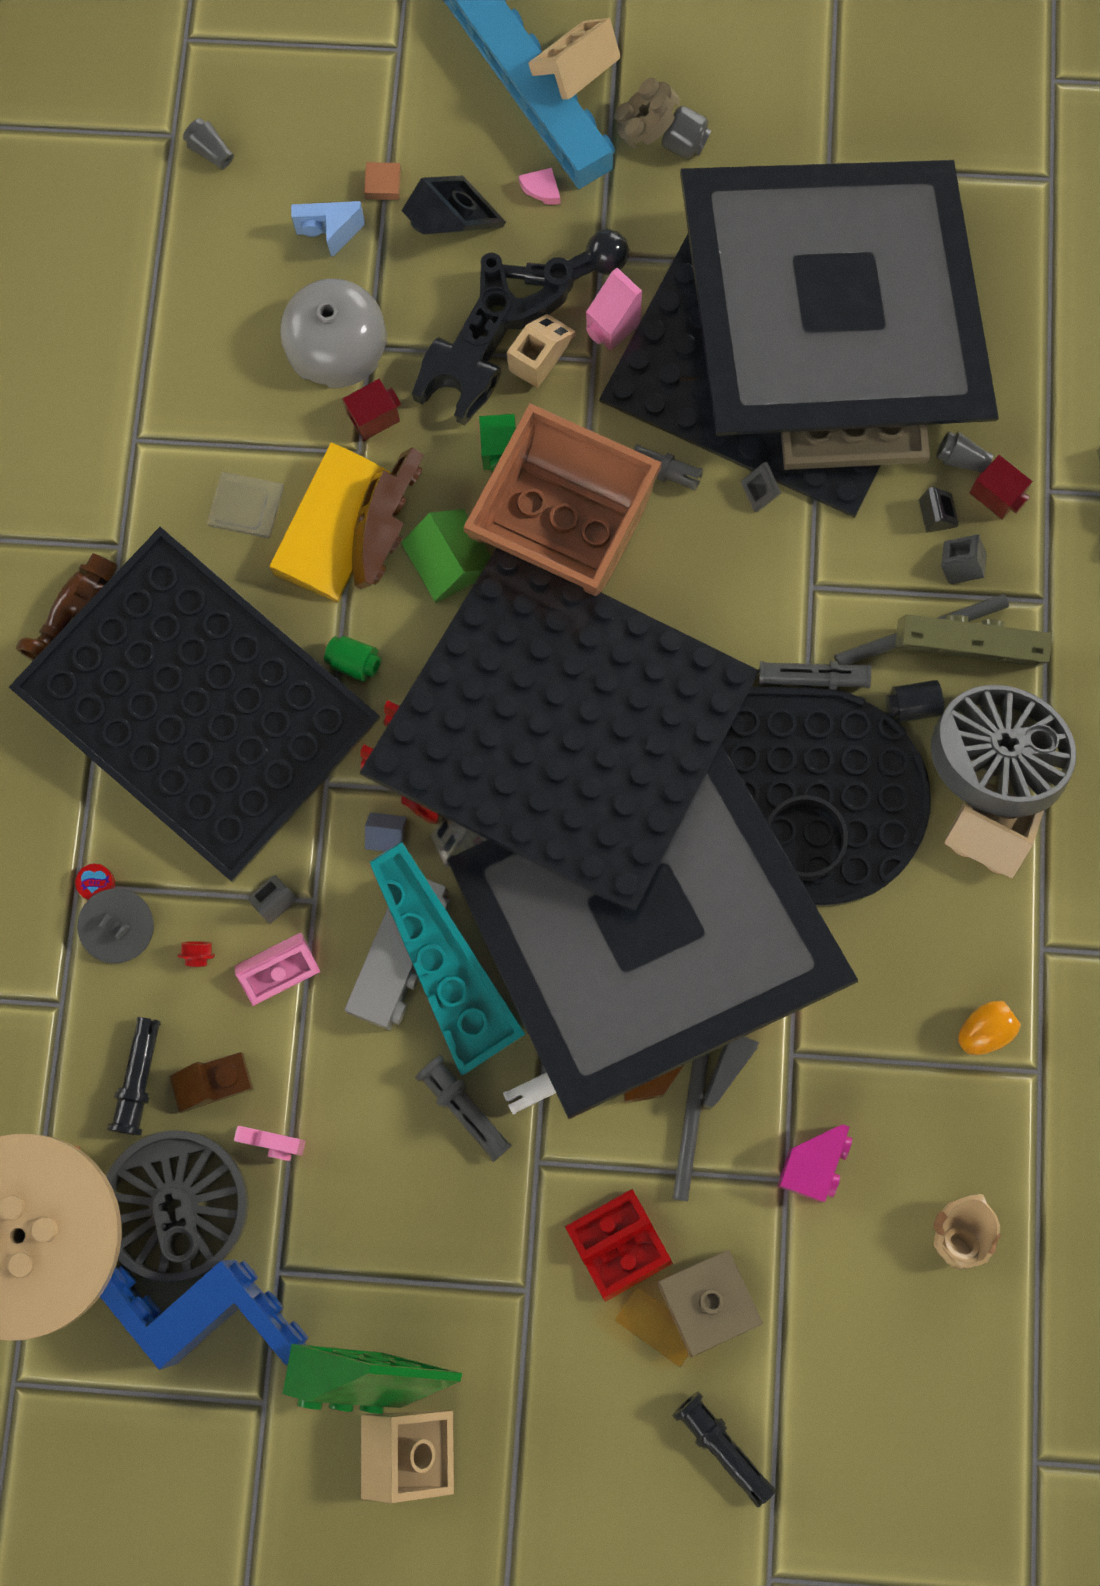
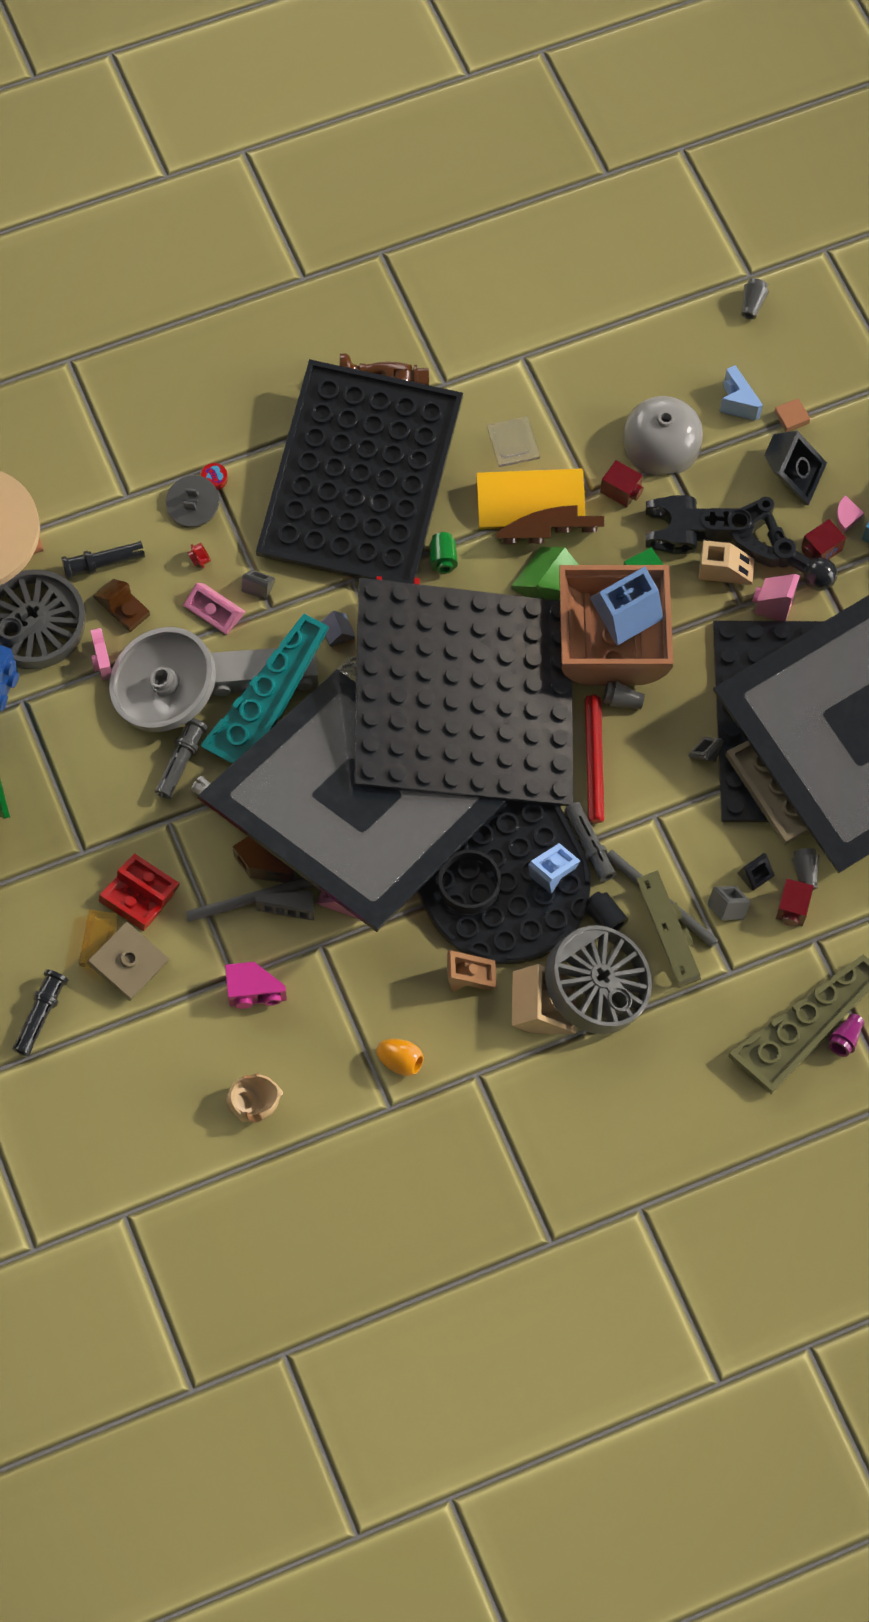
camera: 55 degrees right, 10 degrees down
dark grey pin [633,444,703,491] -> none
none -> light grey dish [109,627,216,732]
none -> medium nougat slope [447,950,497,992]
none -> light blue slope [528,843,580,893]
none -> red axle [585,694,605,824]
none -> medium blue slope [590,566,663,646]
none -> dark grey cone [602,681,645,710]
none -> dark red brick [801,519,846,560]

